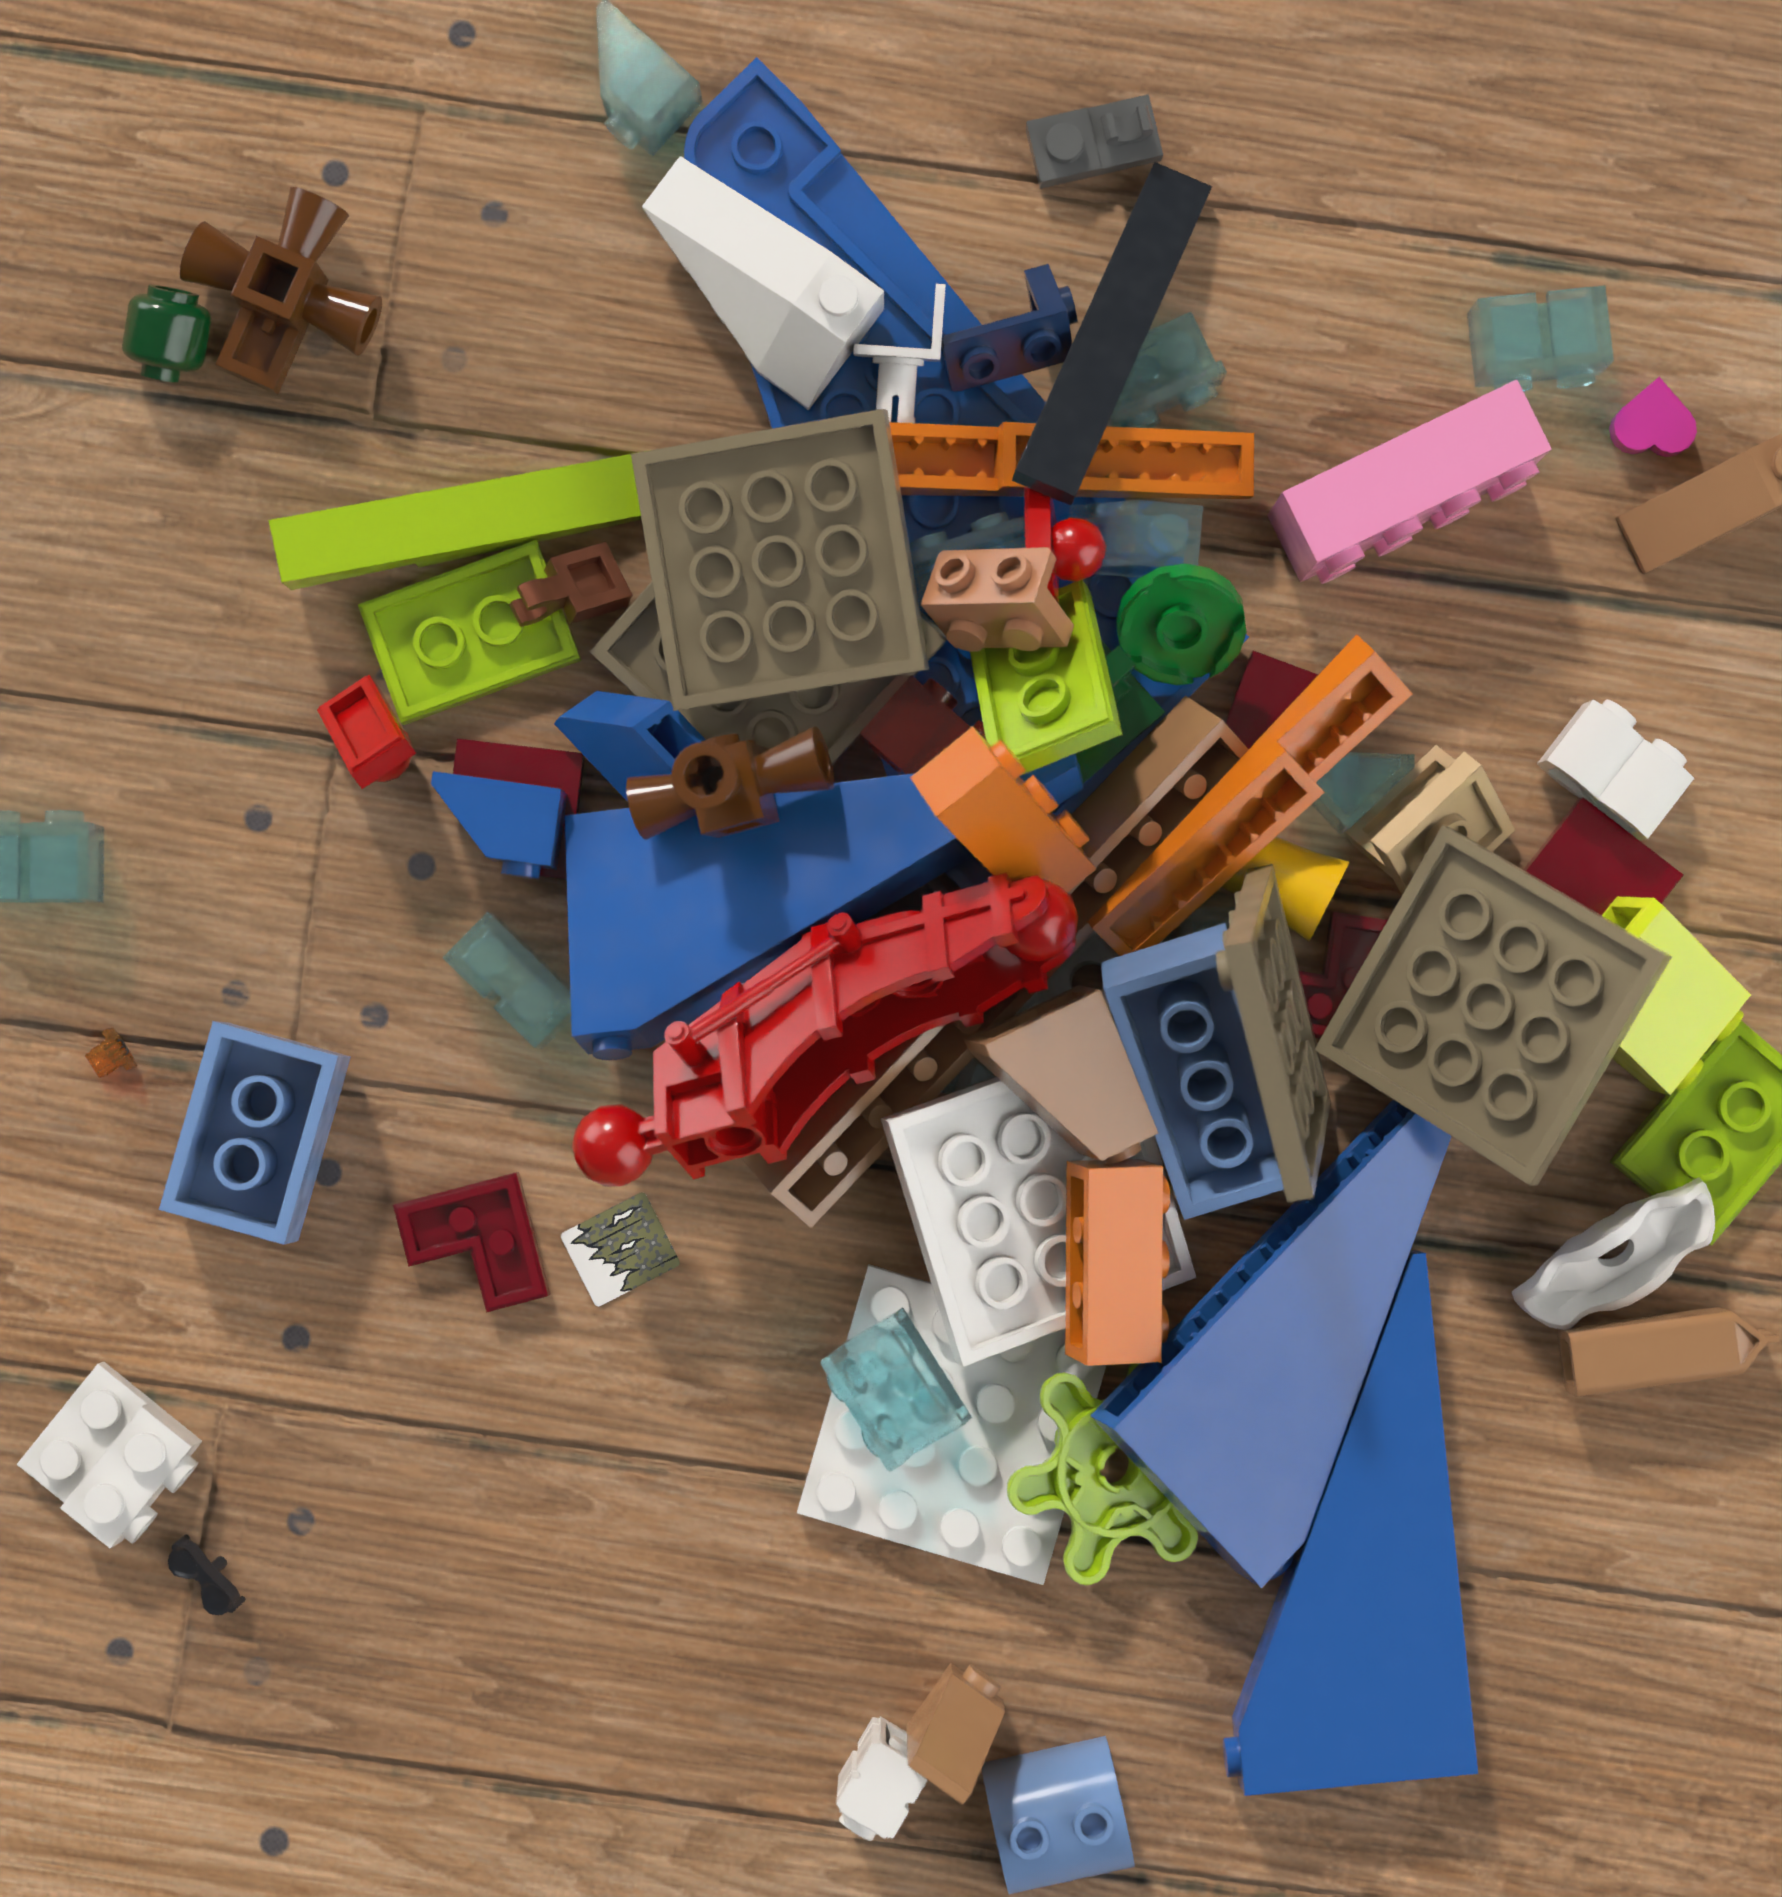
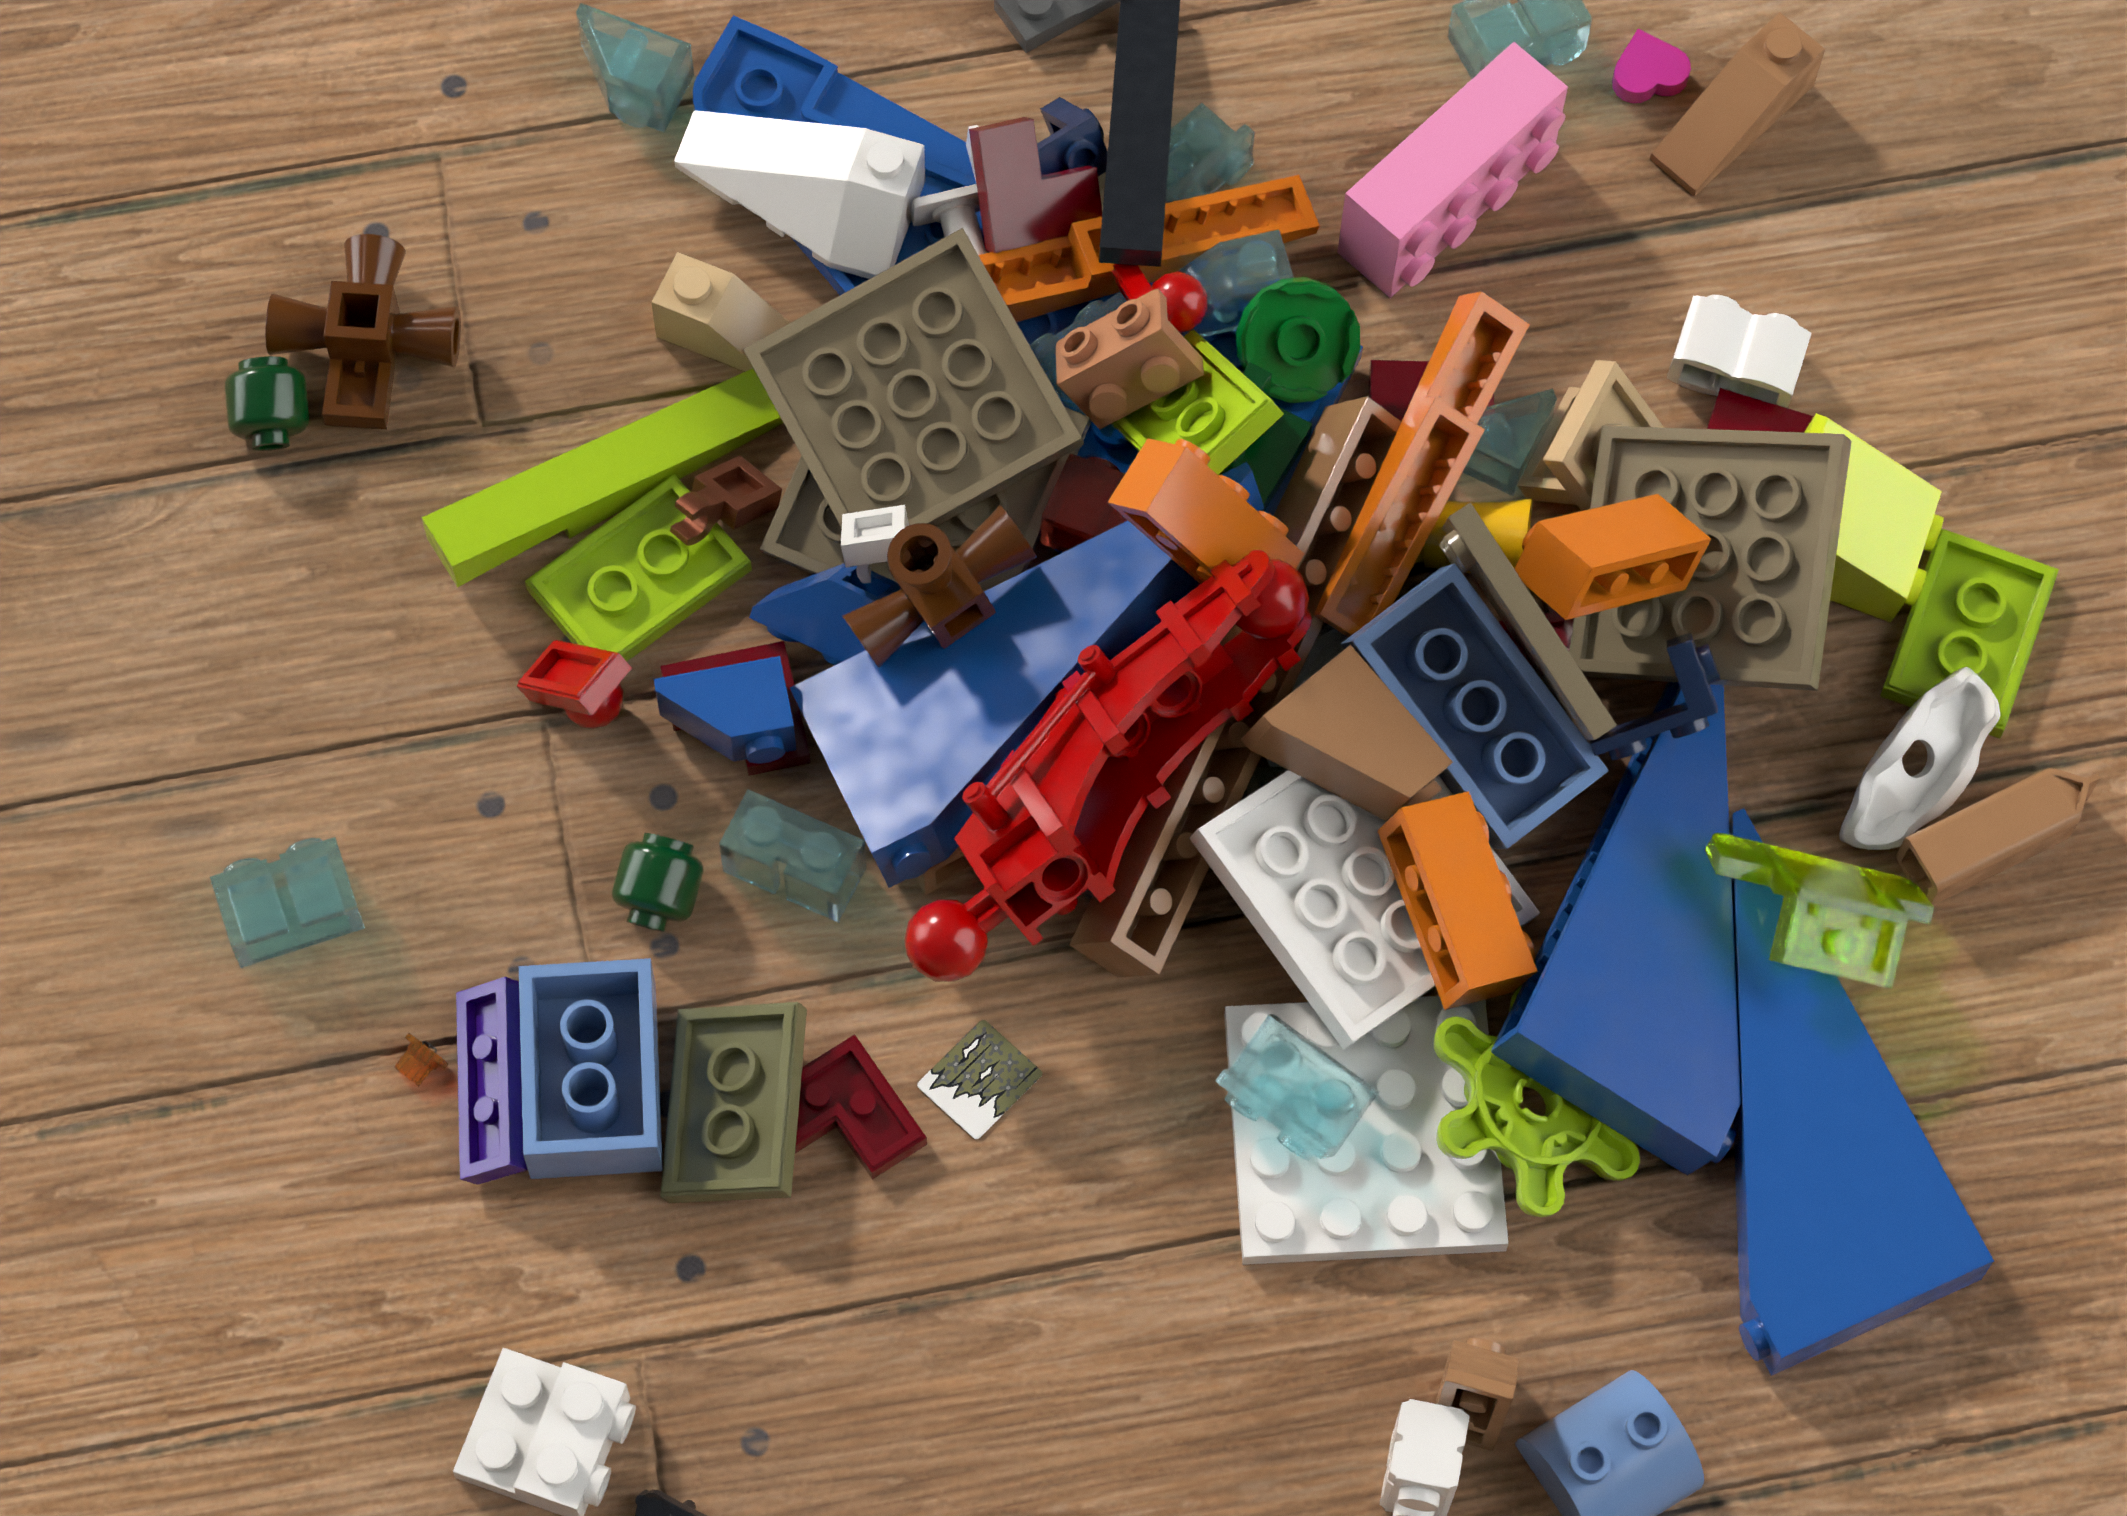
camera: 20 degrees left, 20 degrees down
none -> plate [456,977,528,1185]
none -> dark green head [612,833,704,932]
none -> tan slope [651,252,790,372]
none -> olive tile [660,1002,807,1203]
none -> white tile [841,505,909,584]
none -> tile [969,117,1103,253]
none -> orange brick [1514,494,1711,620]
none -> dark blue bracket [1590,632,1721,760]
none -> clear neon green plate [1705,833,1934,989]

